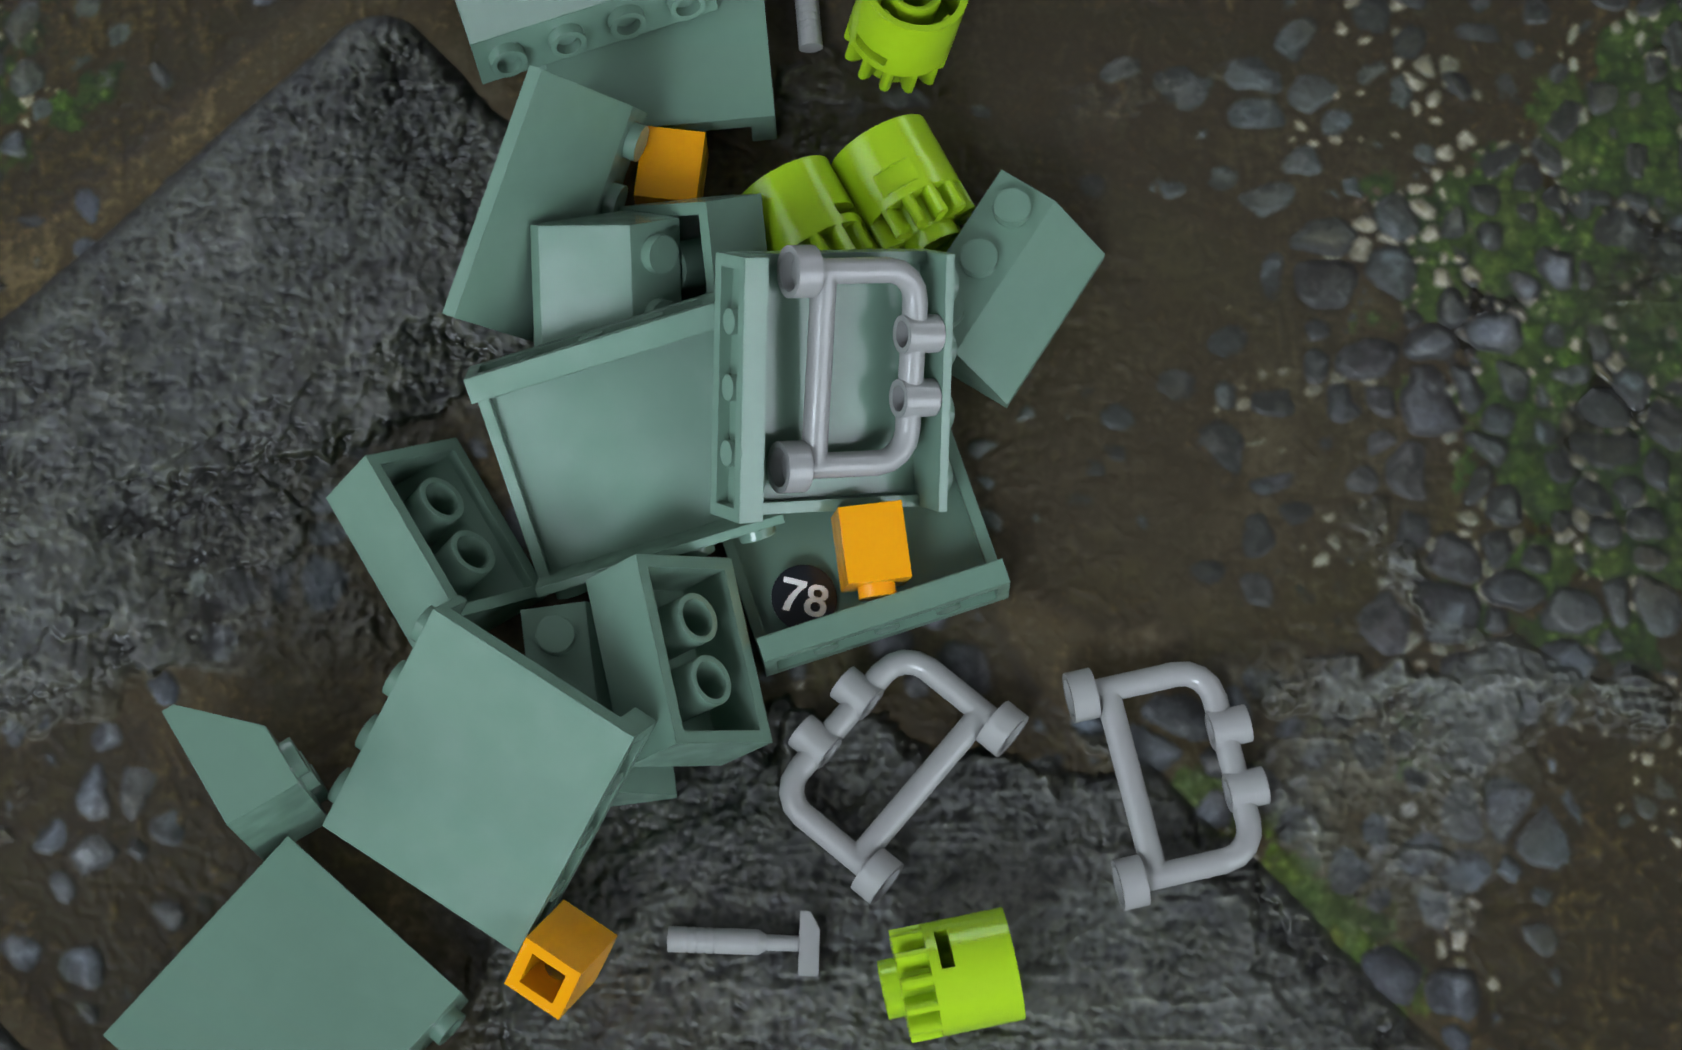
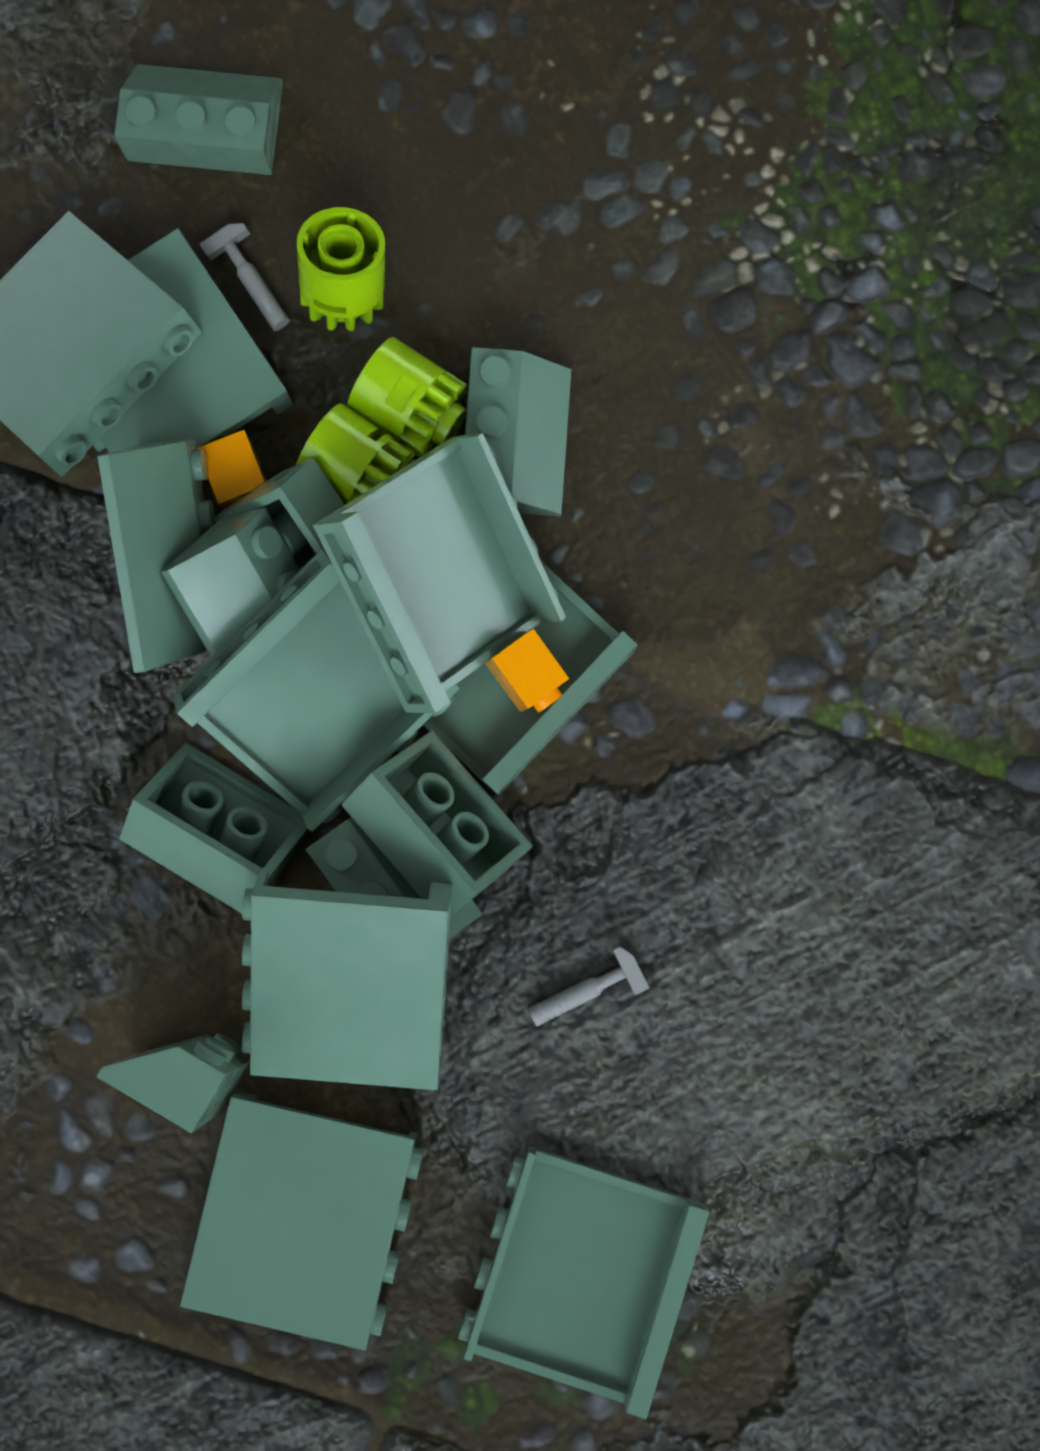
camera: 30 degrees left, 10 degrees up
light orange brick [504,899,618,1020] -> none
light grey bar [767,245,946,494] -> none
black sticker [771,565,837,627] -> none
light grey bar [779,649,1029,905] -> none
lime gear [877,907,1026,1043] -> none
light grey bar [1062,661,1271,911] -> none

